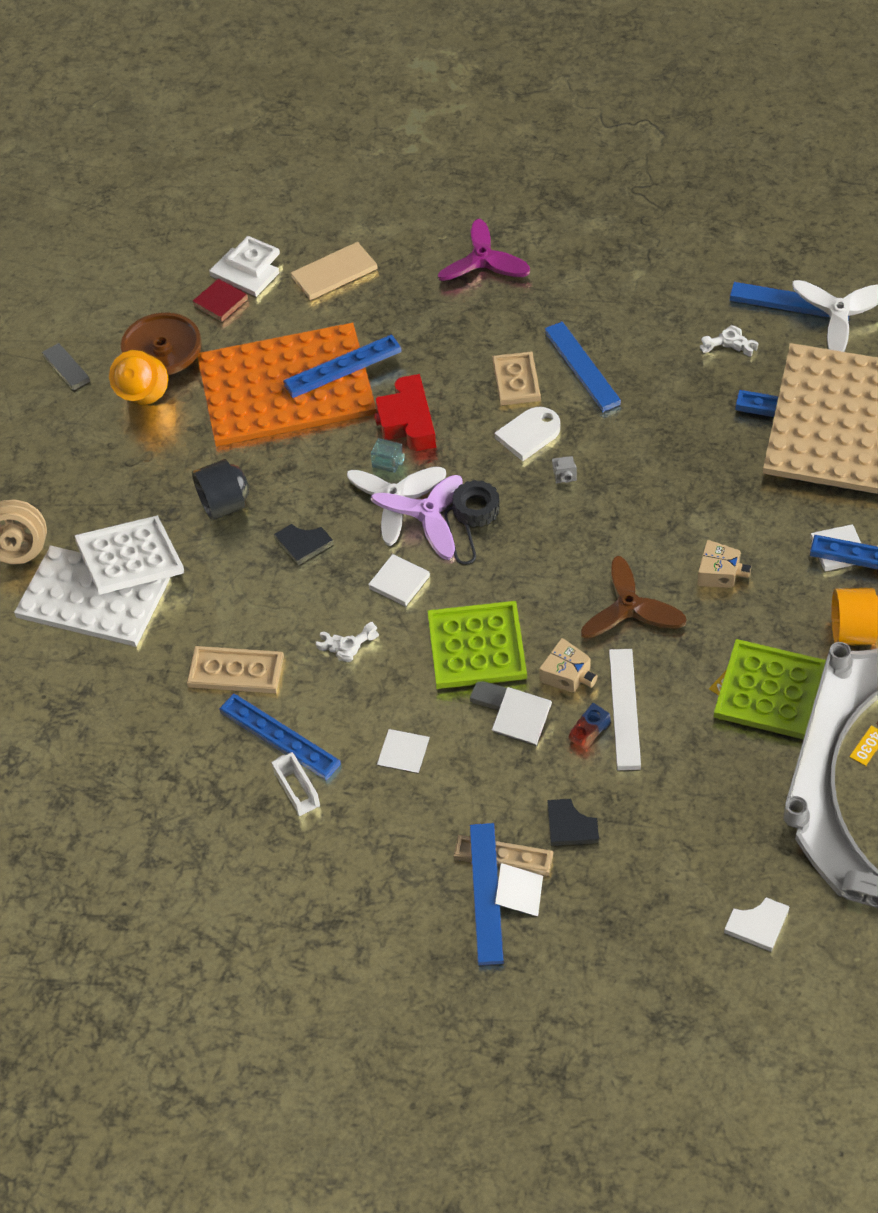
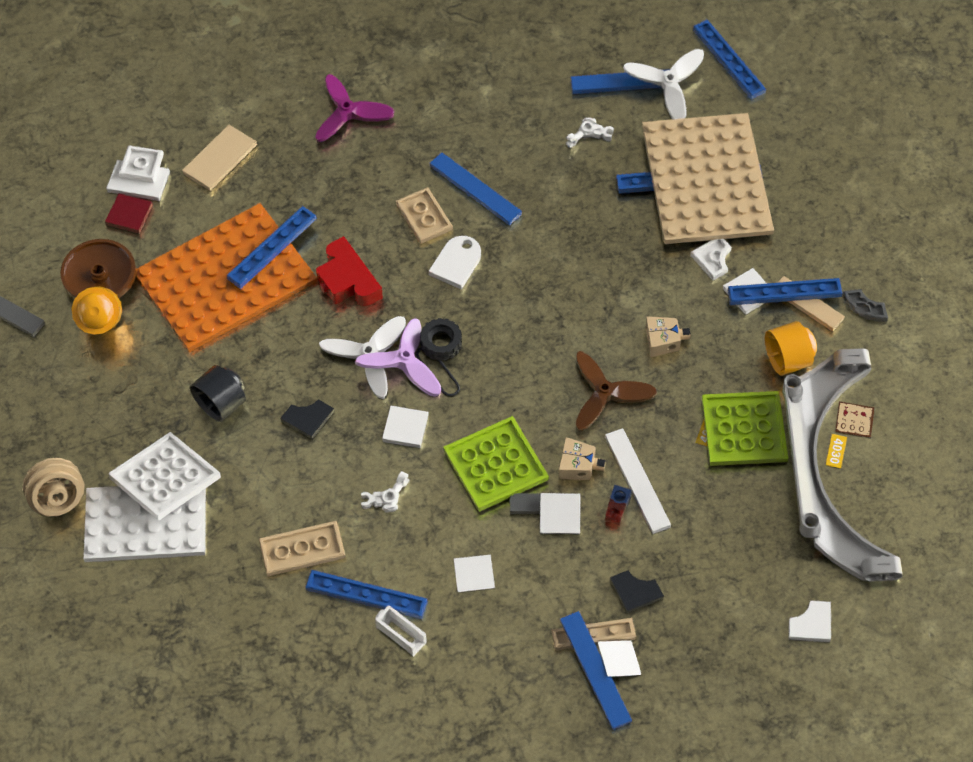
camera: 25 degrees left, 5 degrees up
clear light blue brick [371,438,405,473] -> none
light grey bracket [552,456,577,483] -> none
none -> white tile [691,239,732,281]

